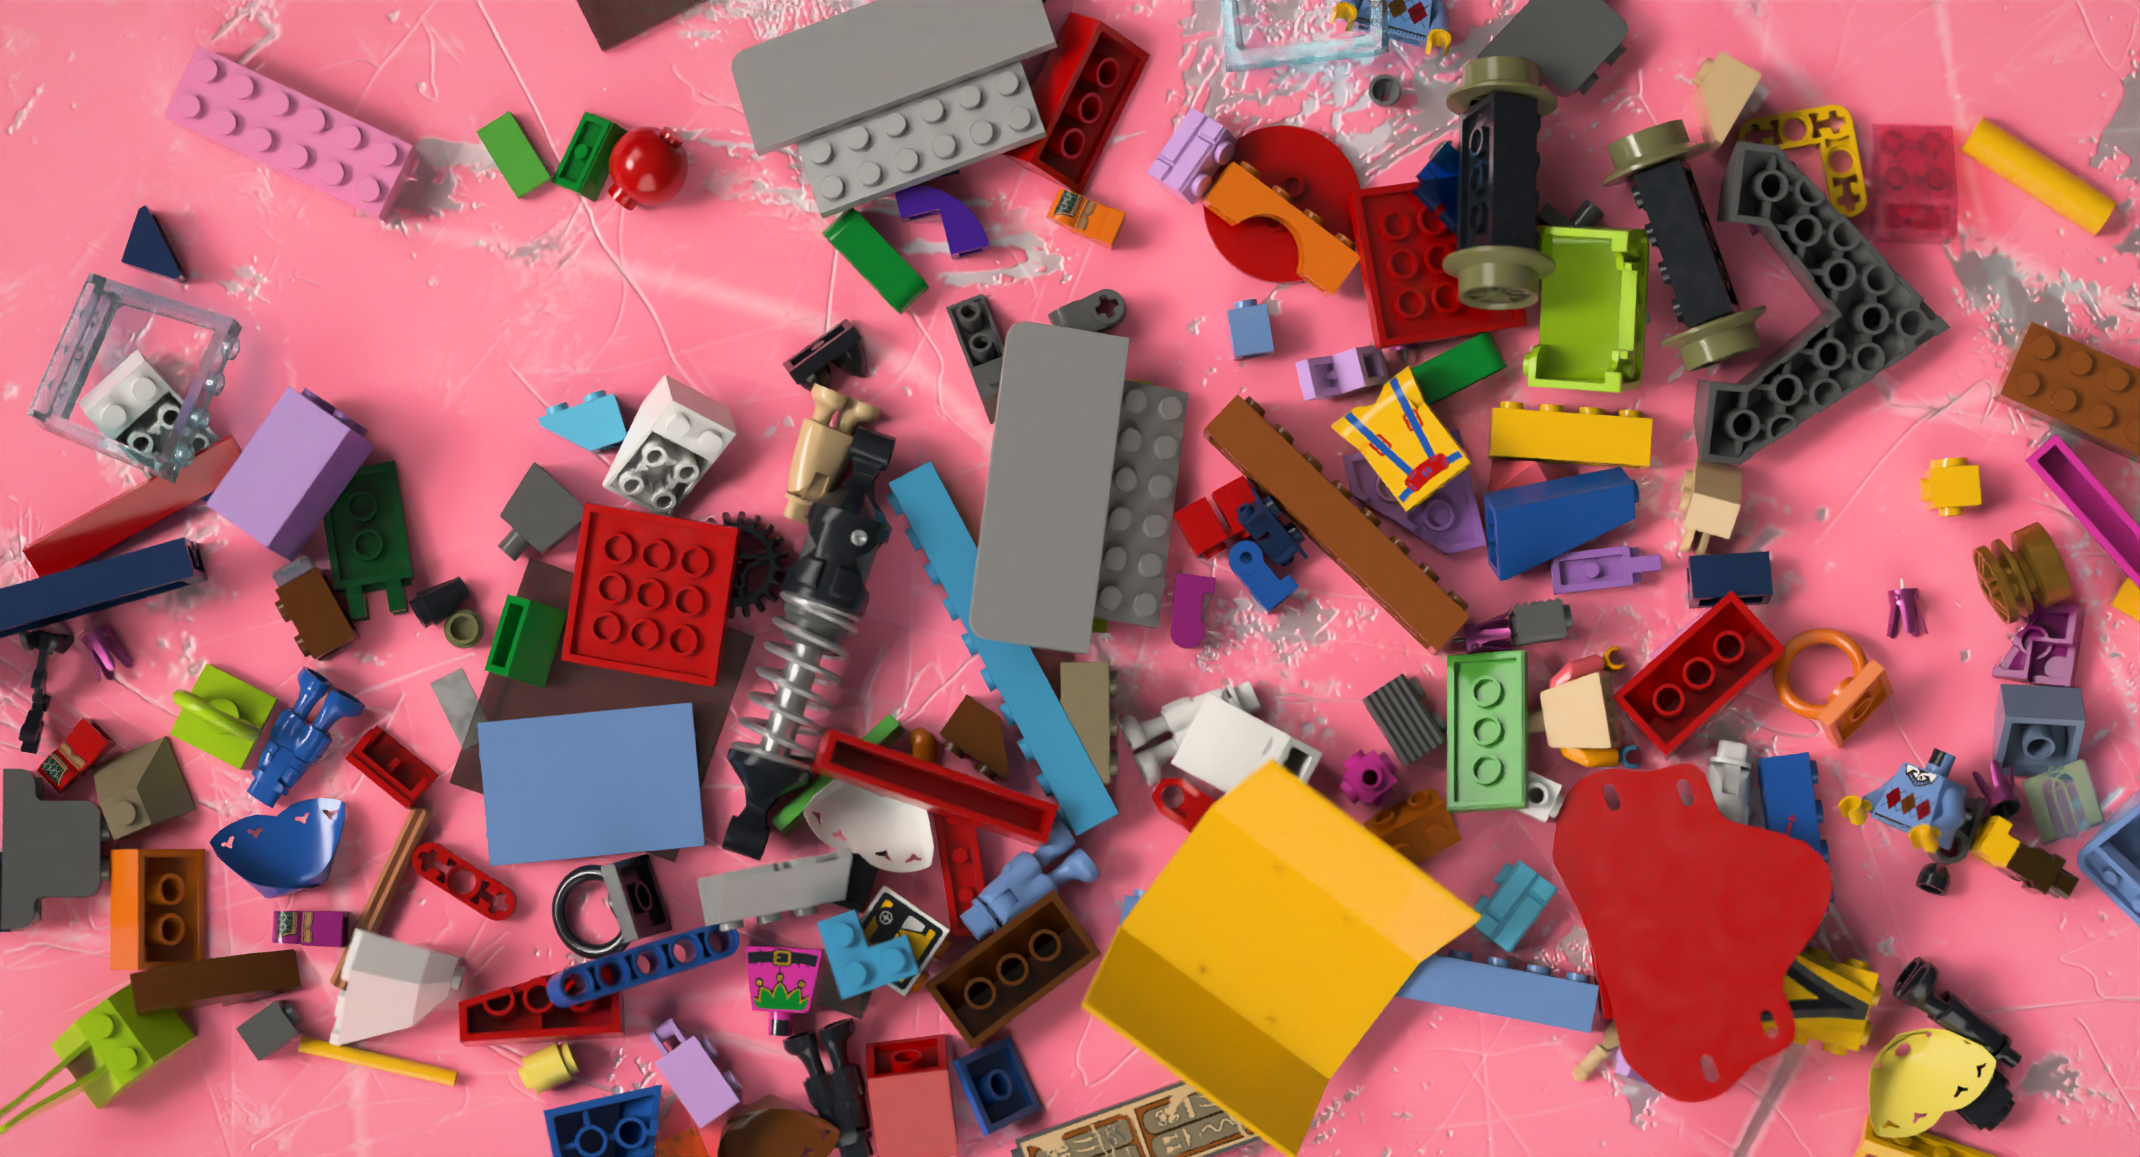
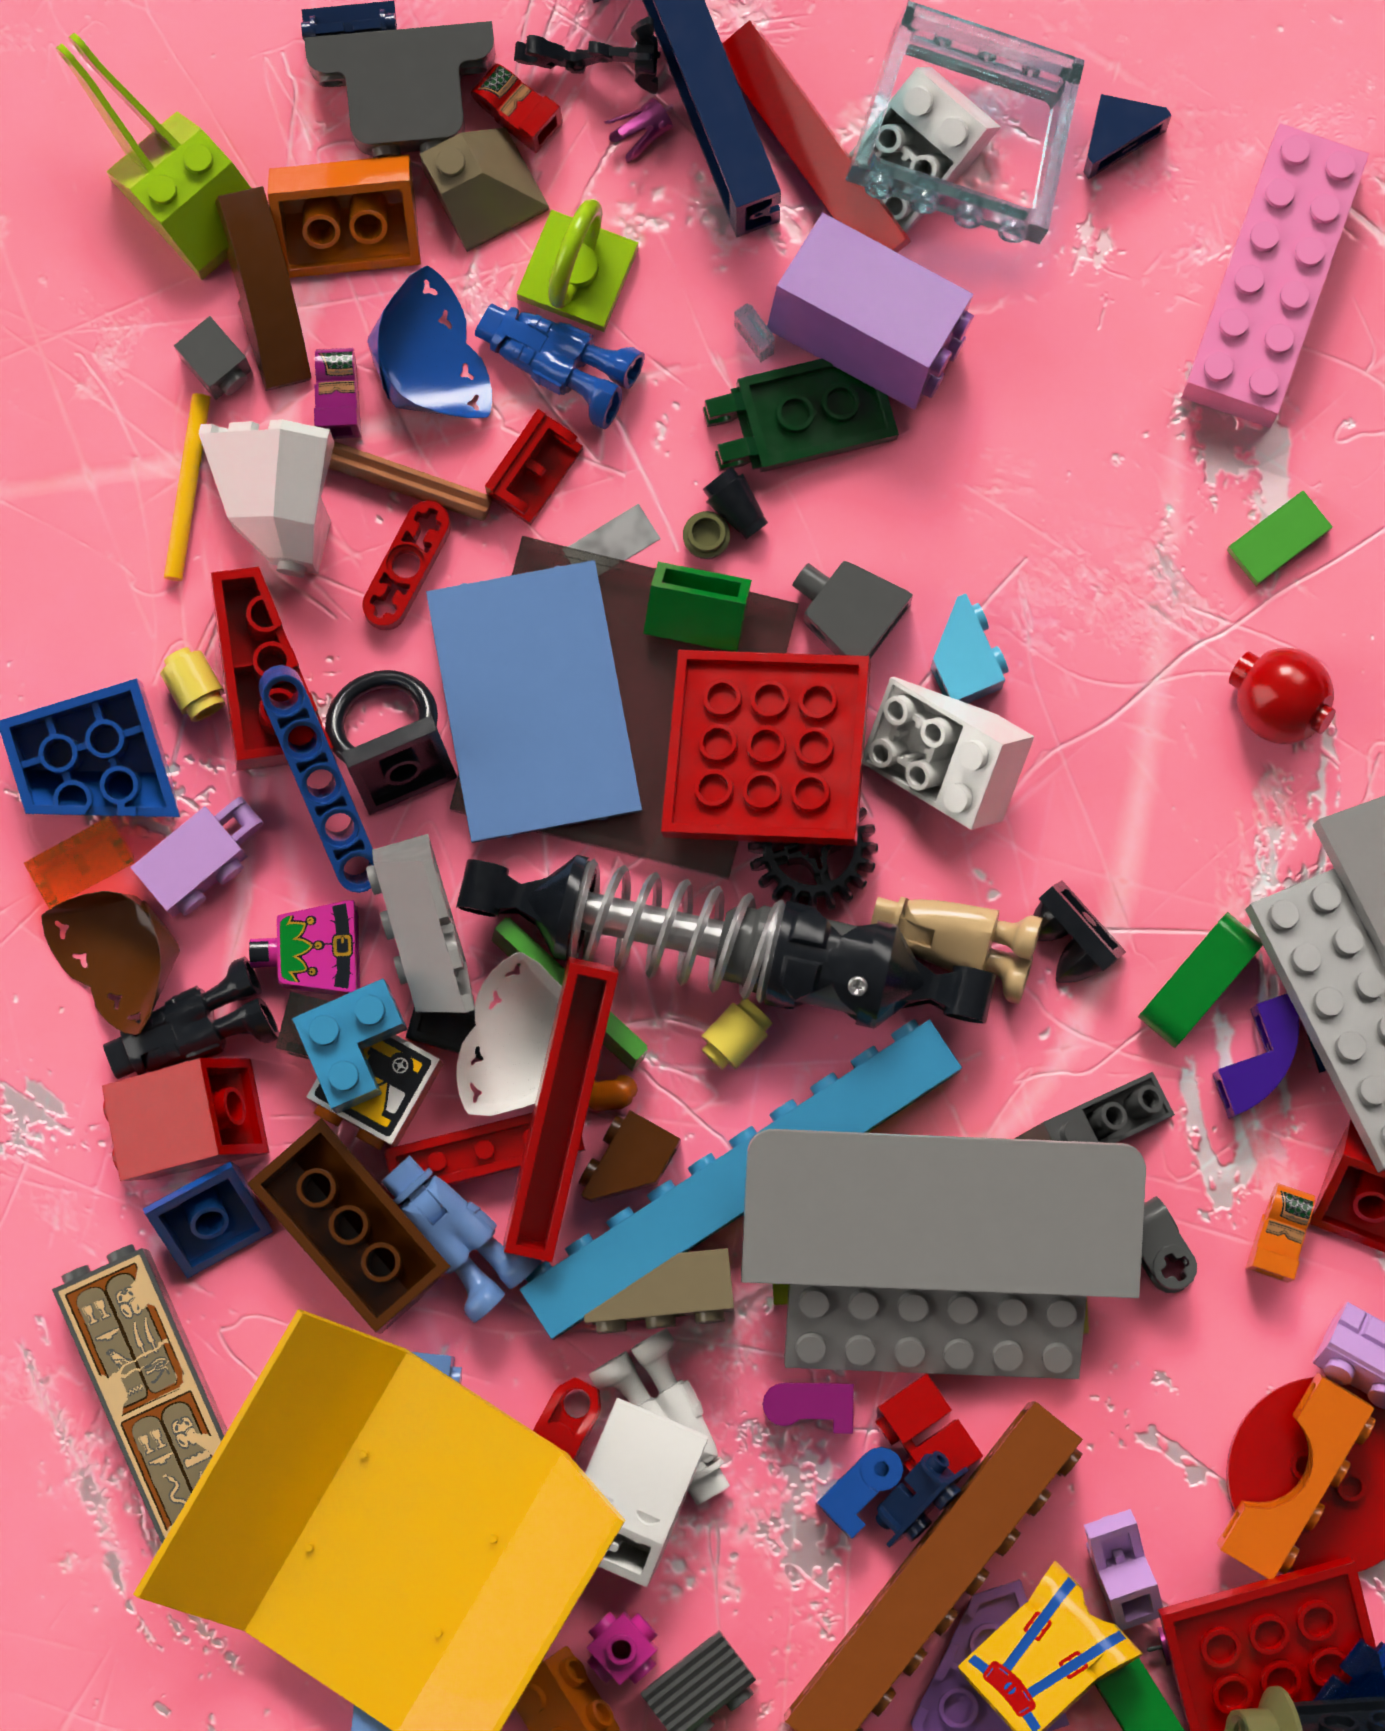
camera: 85 degrees right, 5 degrees down
reddish brown brick [275,567,361,661] -> none
green slope [551,111,627,202] -> none
medium blue brick [1226,299,1274,361] -> none
none -> light yellow brick [701,998,773,1070]

